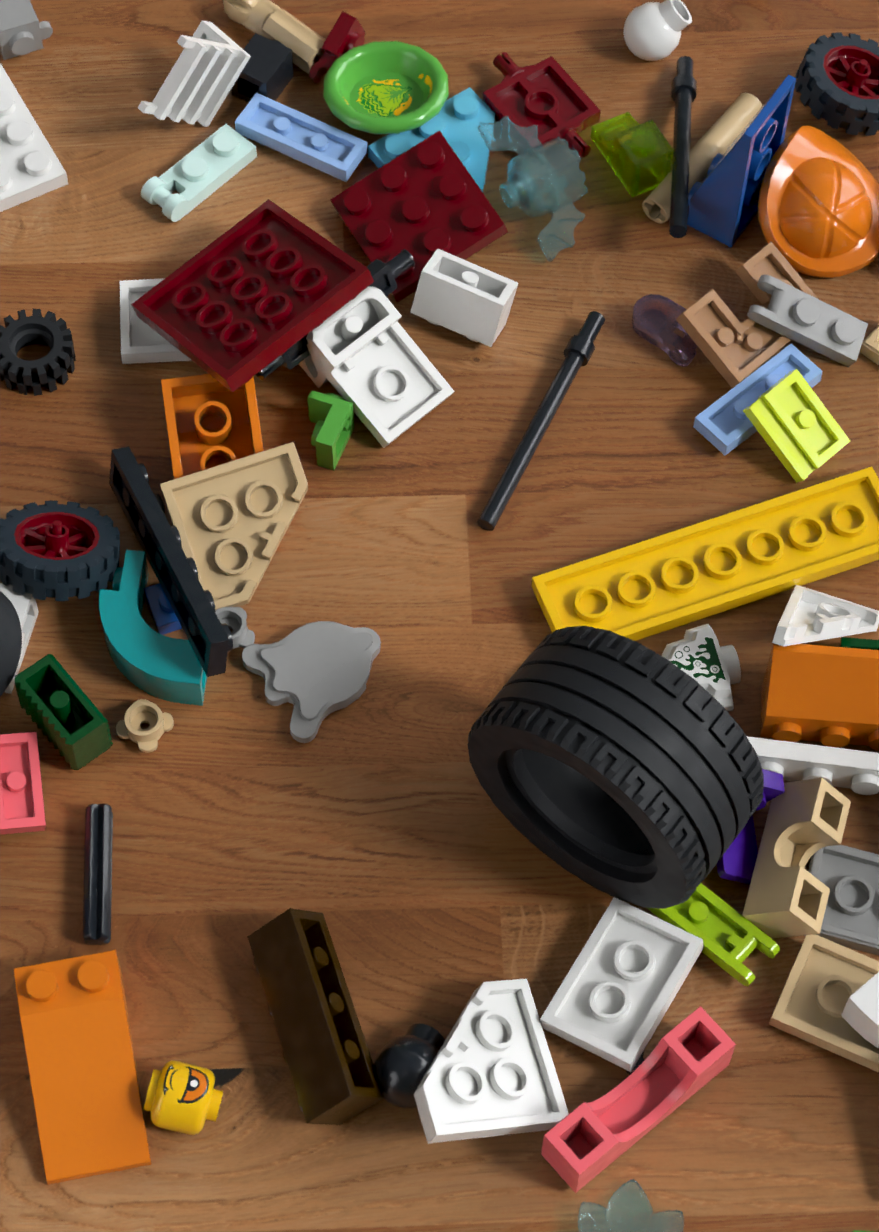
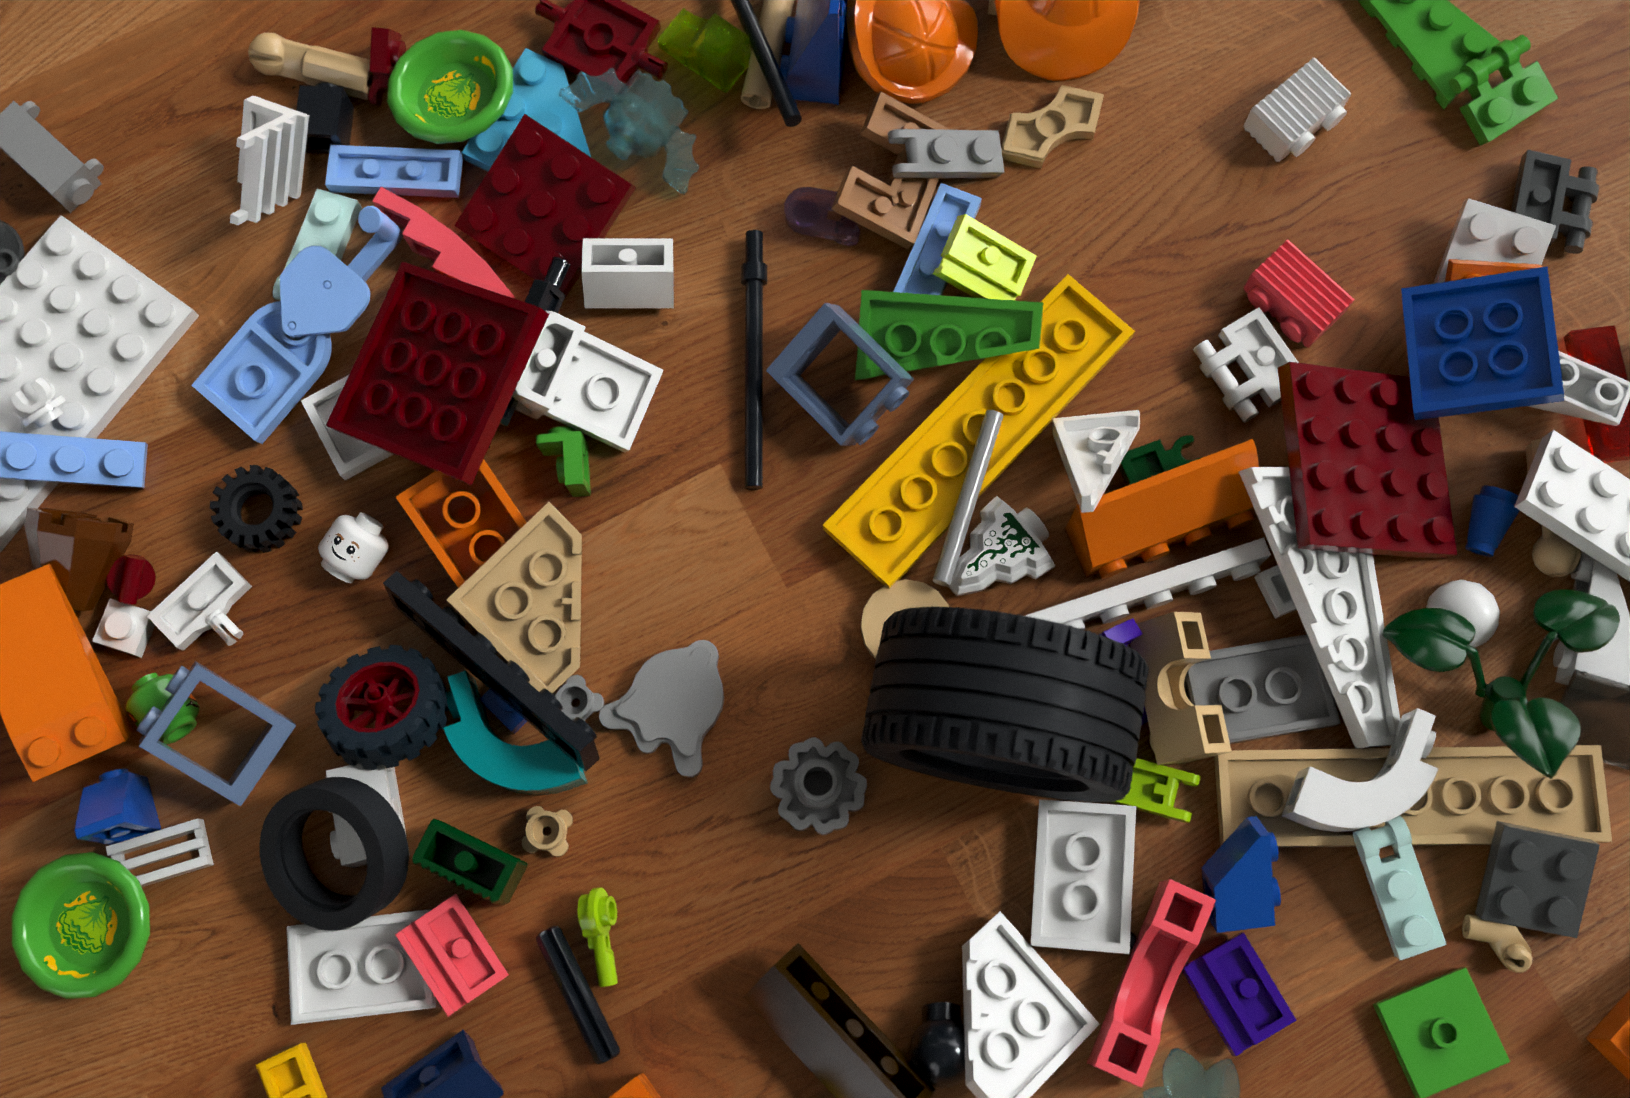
camera: 20 degrees left, 15 degrees up
none -> light blue plate [191,206,403,444]
none -> white head [318,512,389,583]
none -> coral slope [372,187,515,299]
none -> lime plate [578,888,618,987]
none -> sand blue window [766,303,914,446]
none -> light grey plant [770,737,867,836]
none -> bright green wing [855,290,1044,380]
none -> light grey bar [932,410,1004,587]
none -> dark purple plate [1182,932,1297,1056]
none -> blue slope [1202,816,1281,933]

